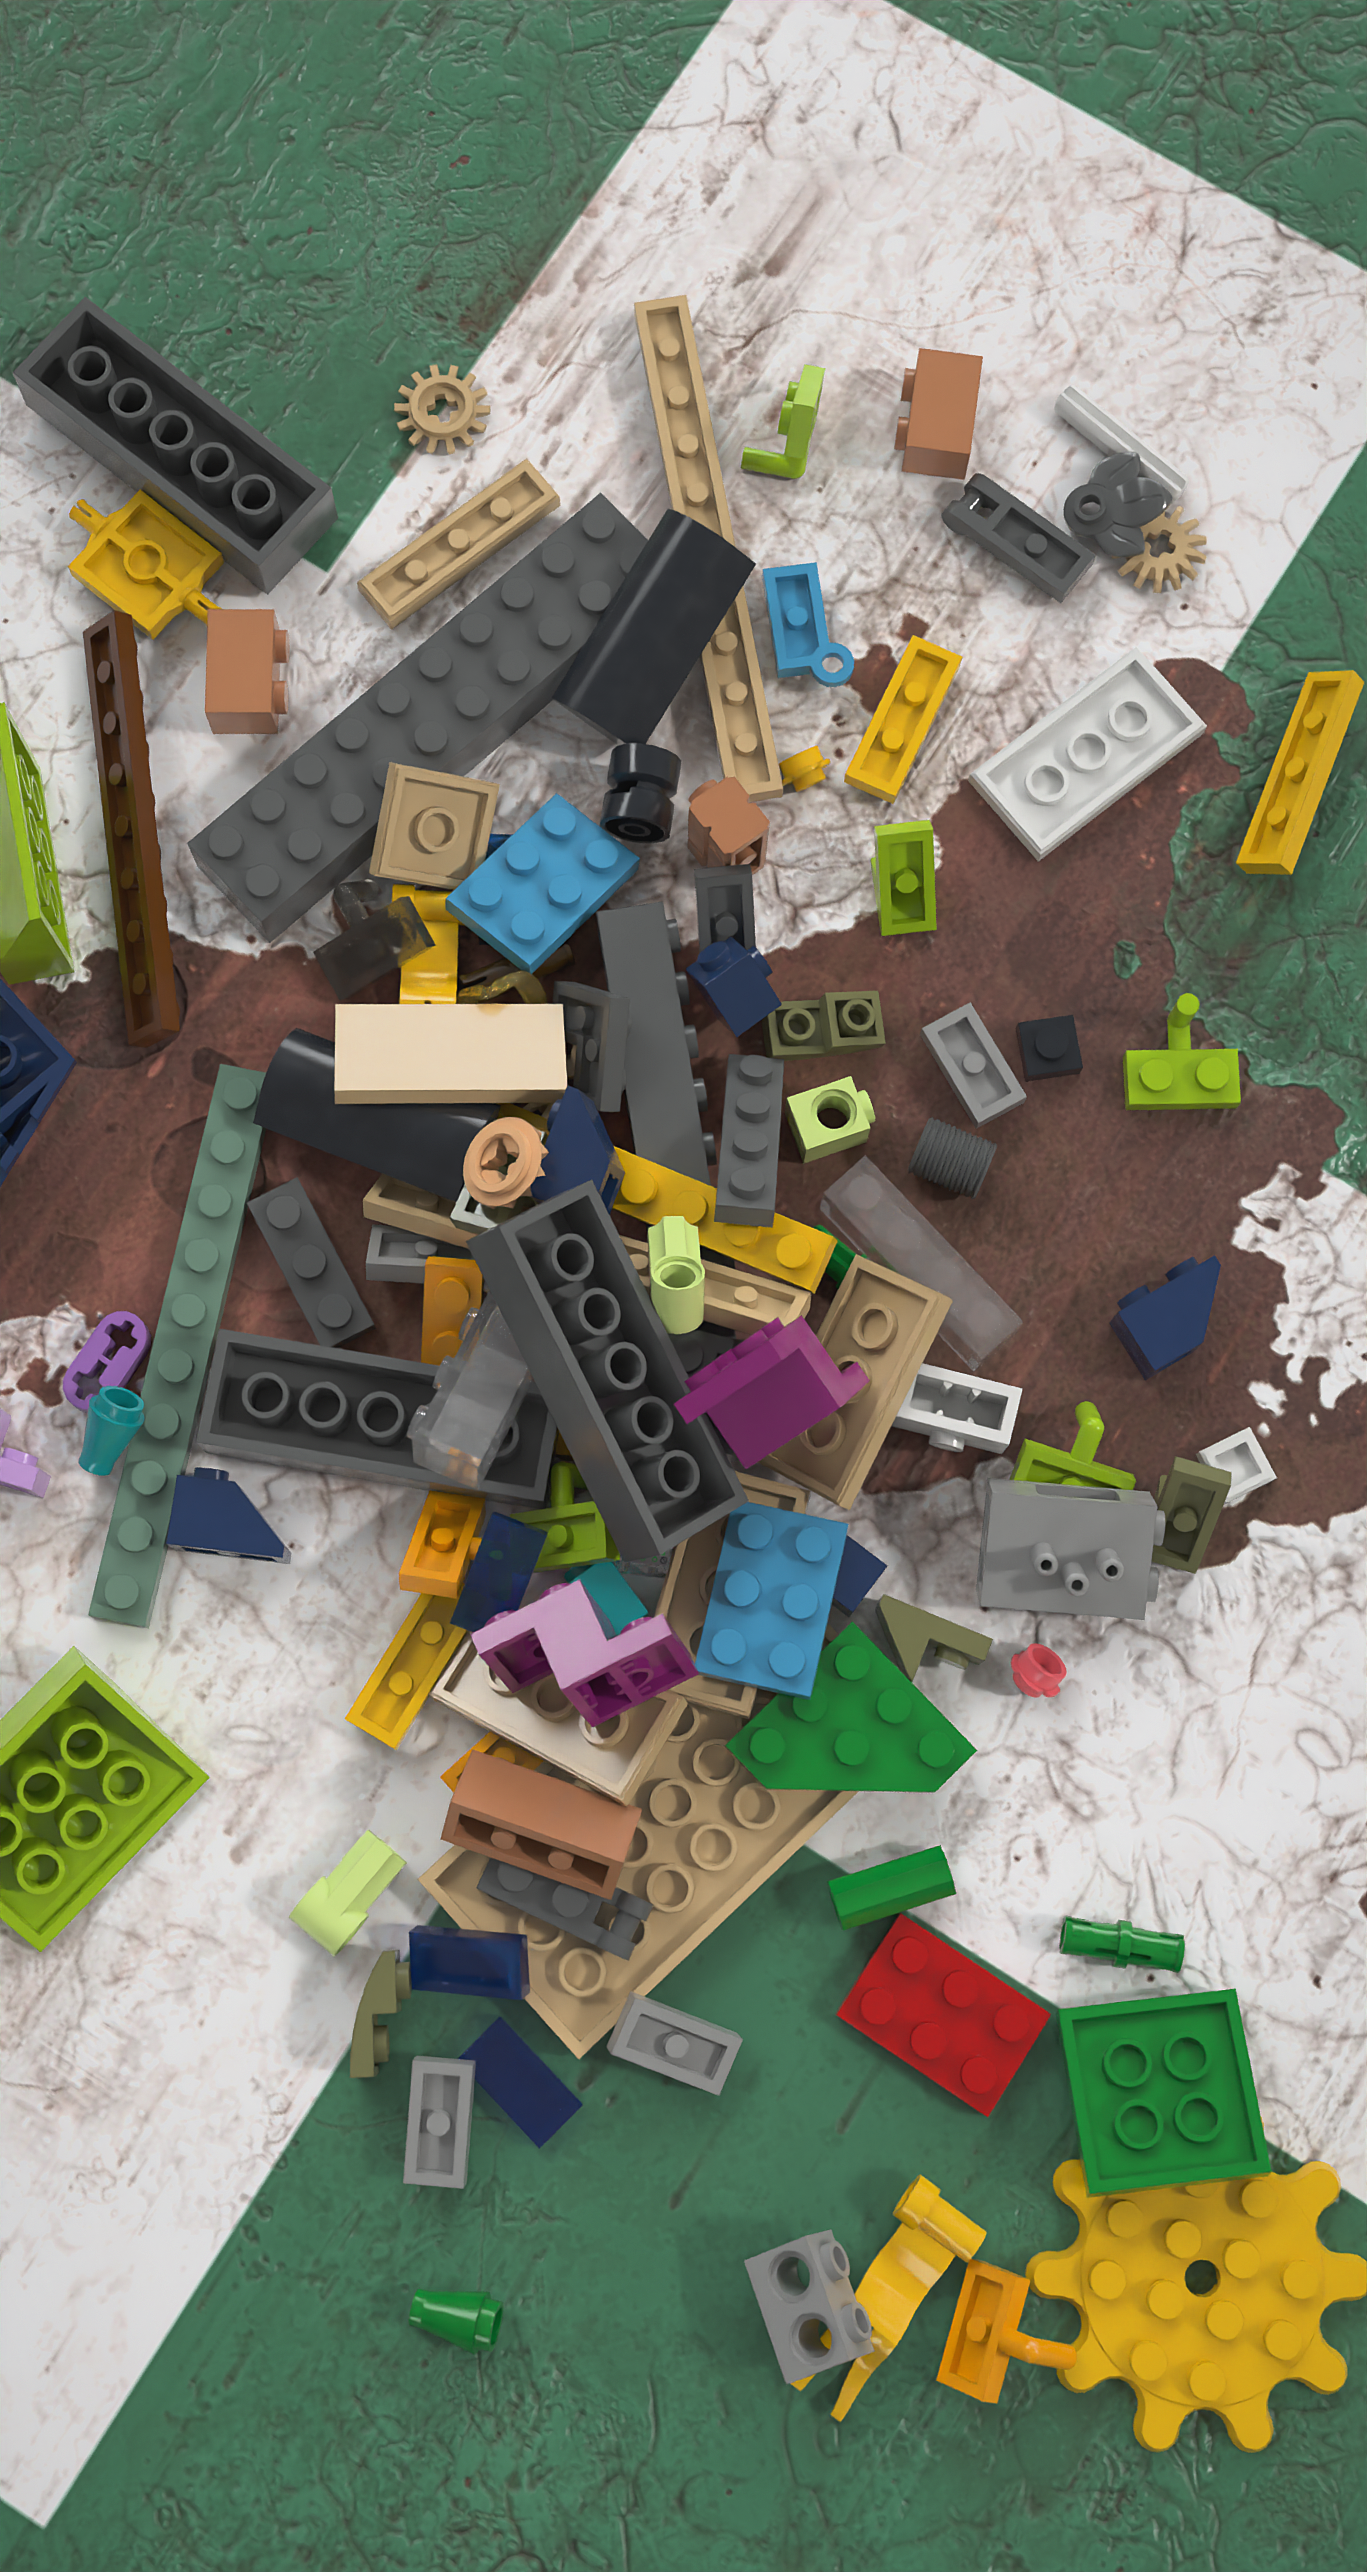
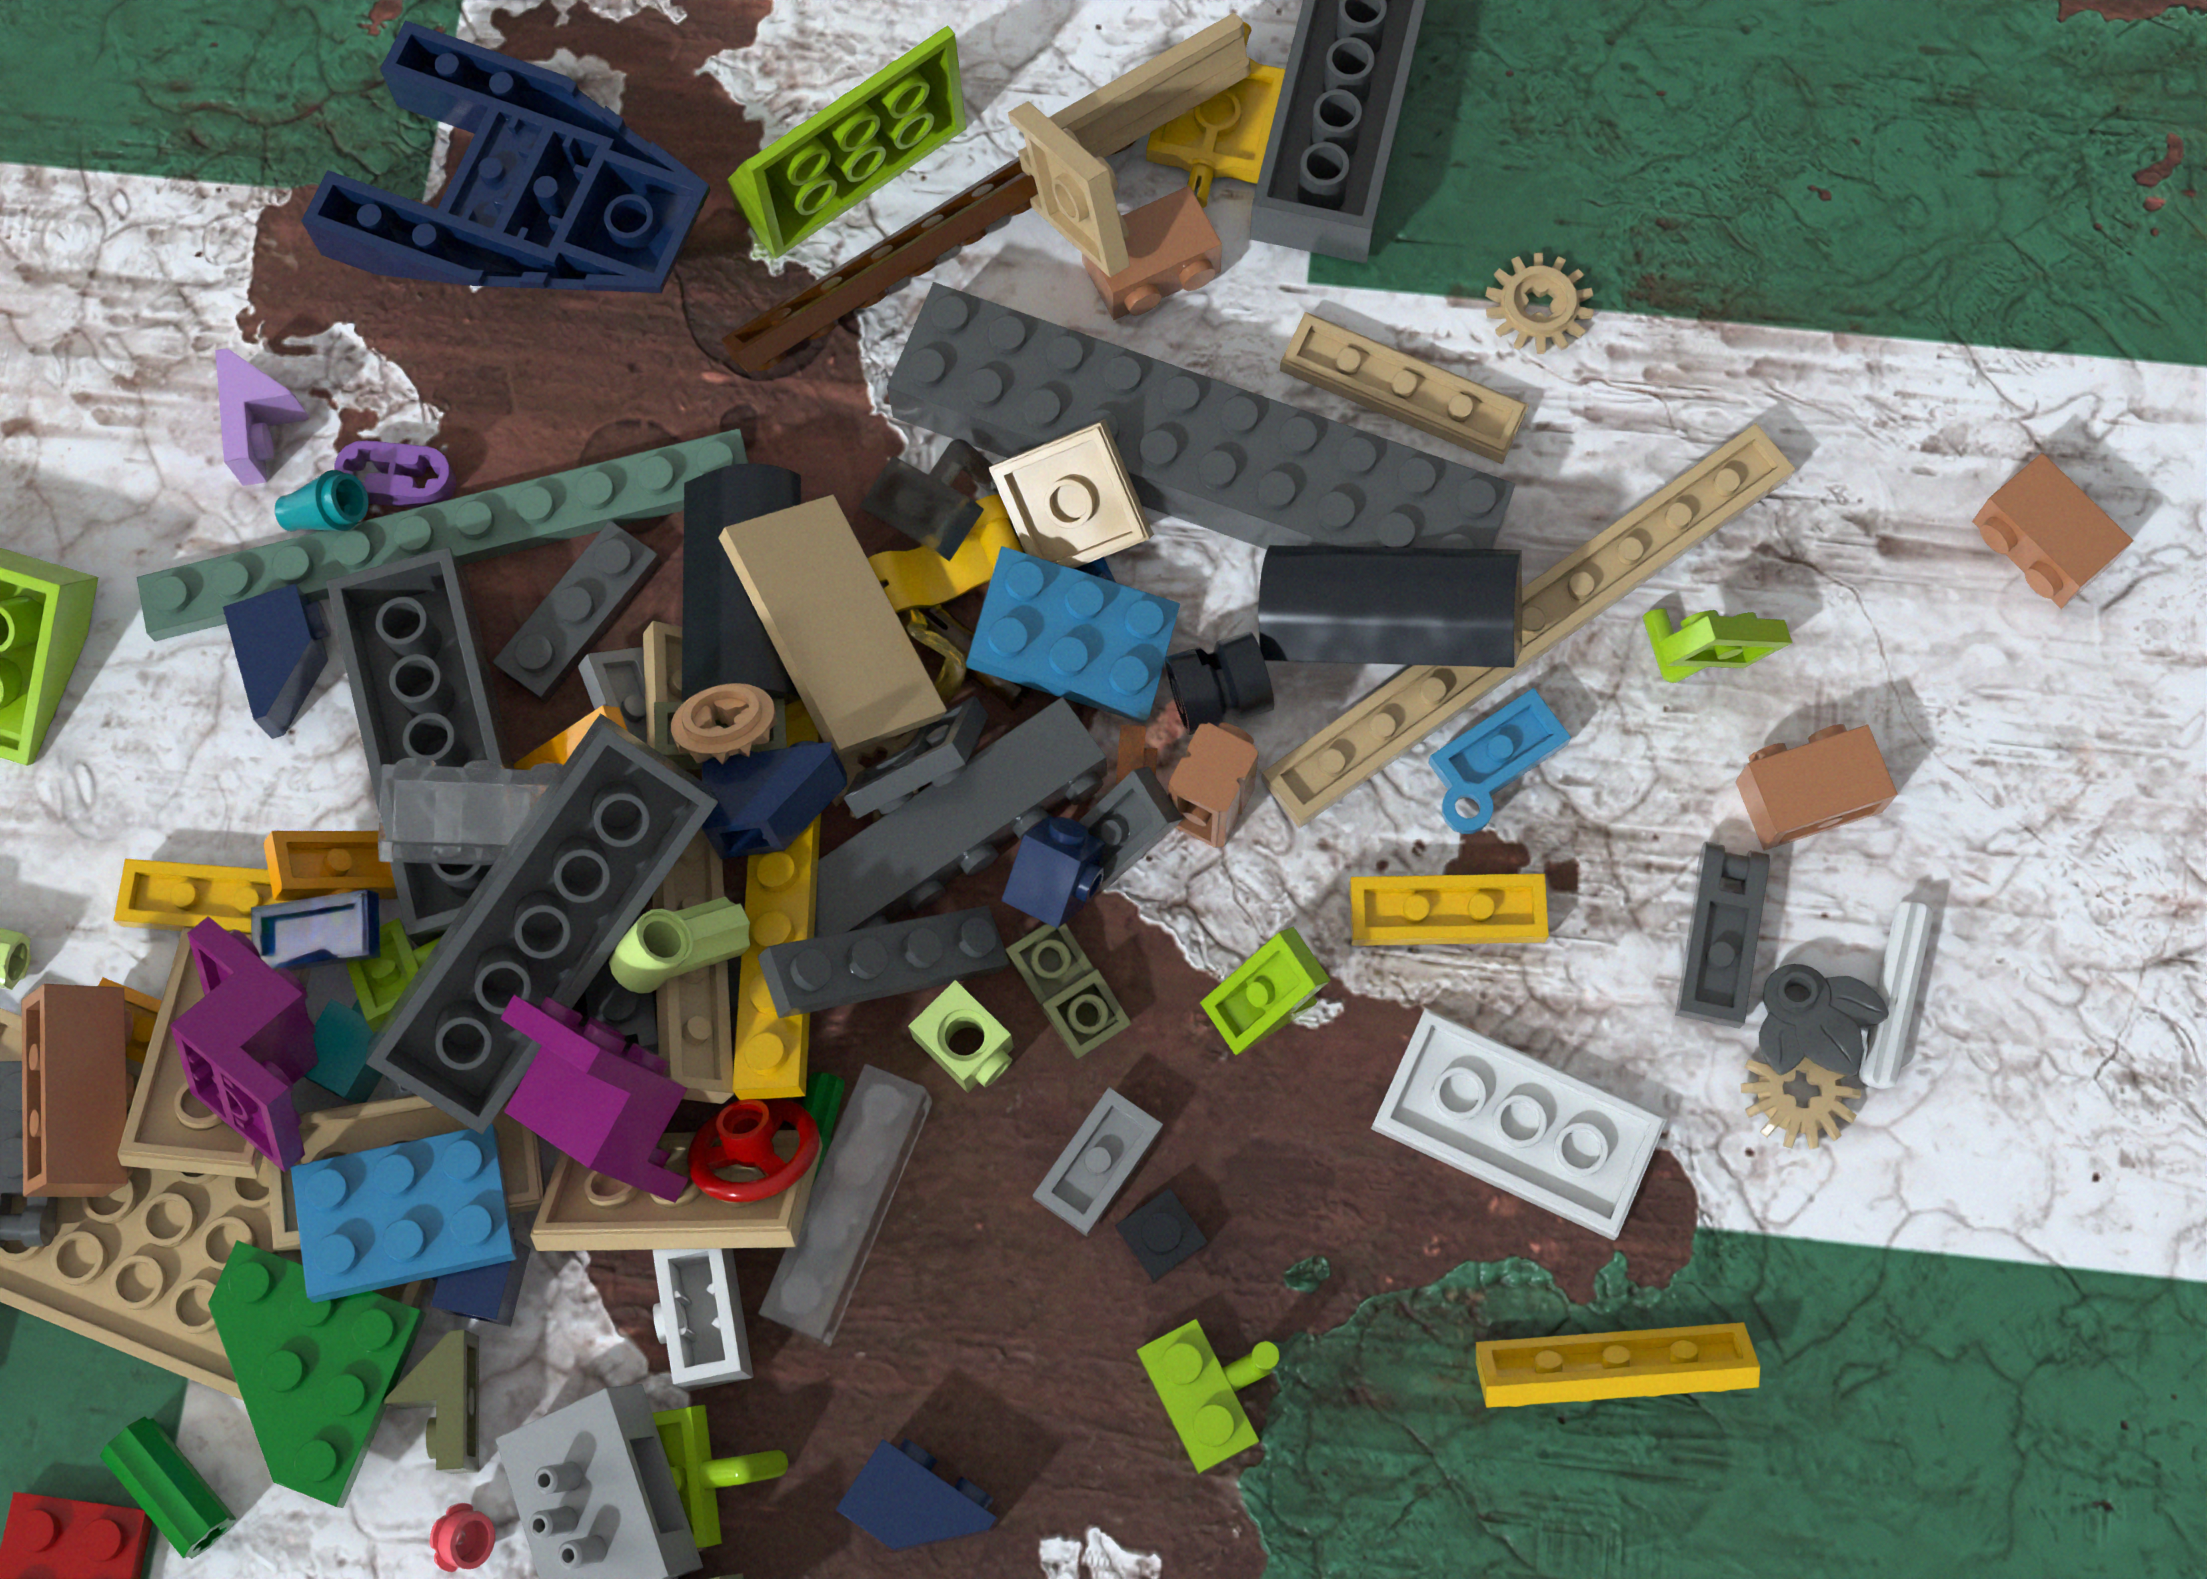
camera: 70 degrees right, 5 degrees down
yellow plate [778,745,831,792] -> none
dark grey piece [908,1117,997,1200] -> none
none -> red piece [687,1098,820,1203]
none -> tan bracket [1008,13,1251,277]
none -> clear orange plate [1116,725,1158,786]
none -> nougat brick [1972,452,2134,609]

